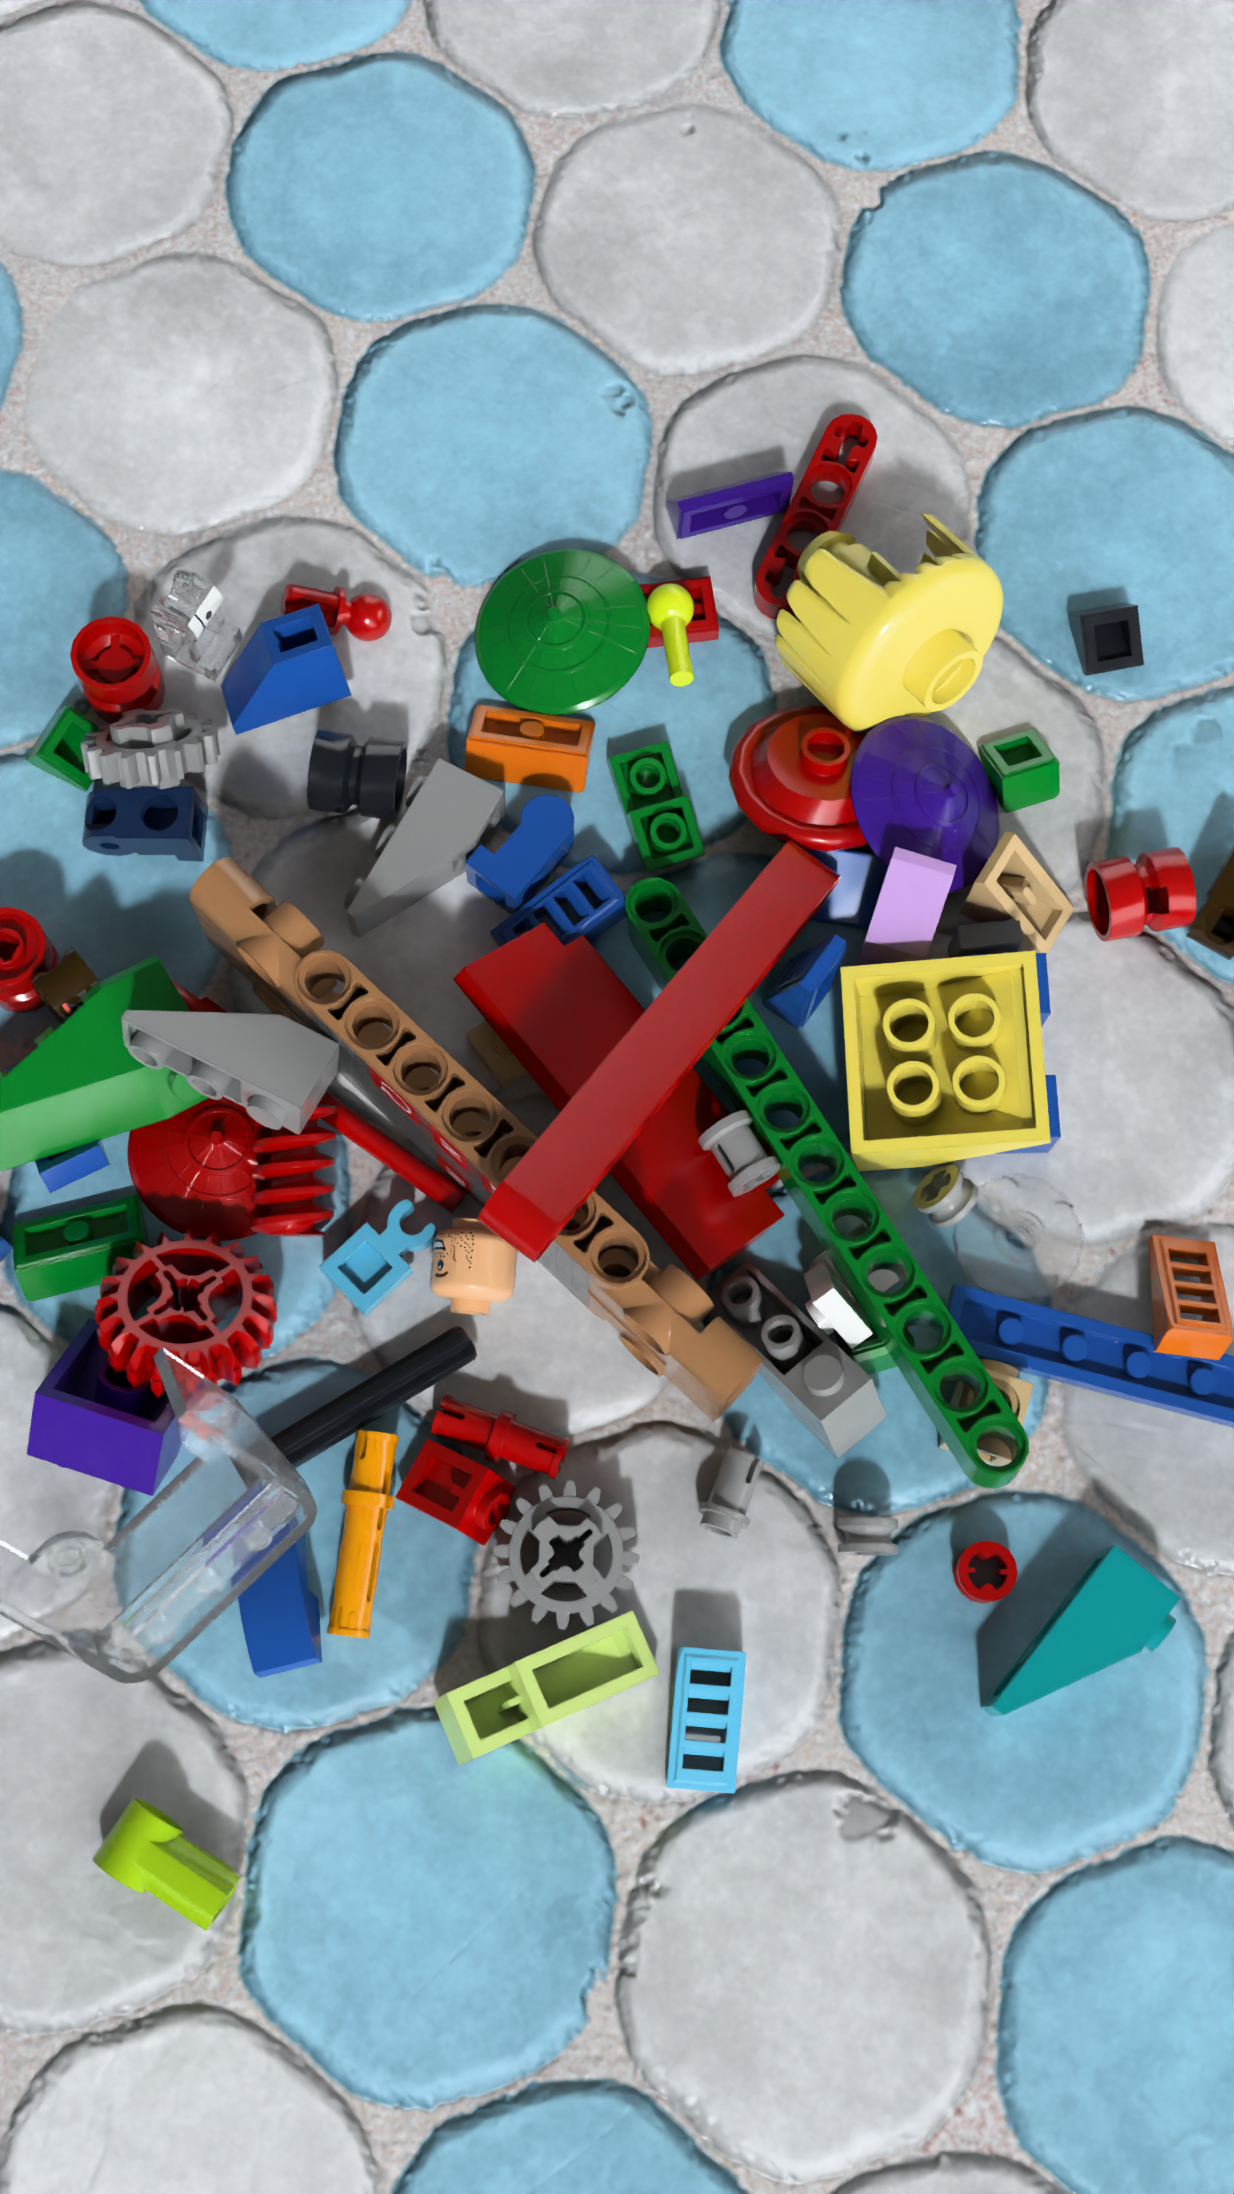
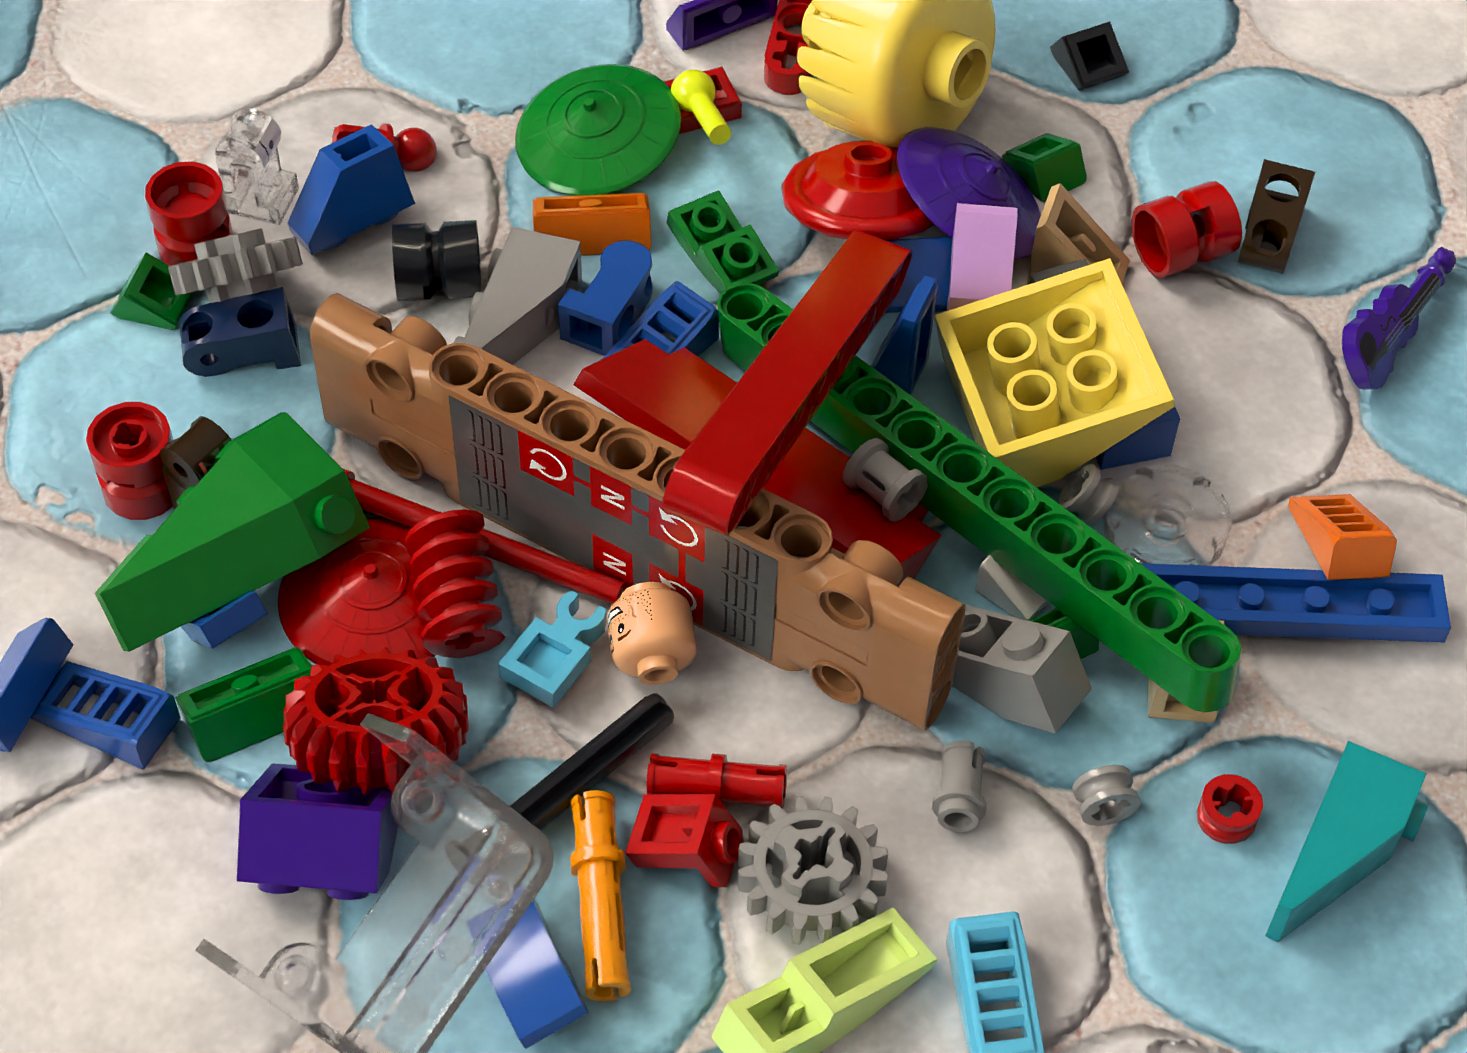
camera: 10 degrees left, 20 degrees down
light grey slope [121,1010,340,1135] -> none
white plate [804,1260,873,1349] -> none

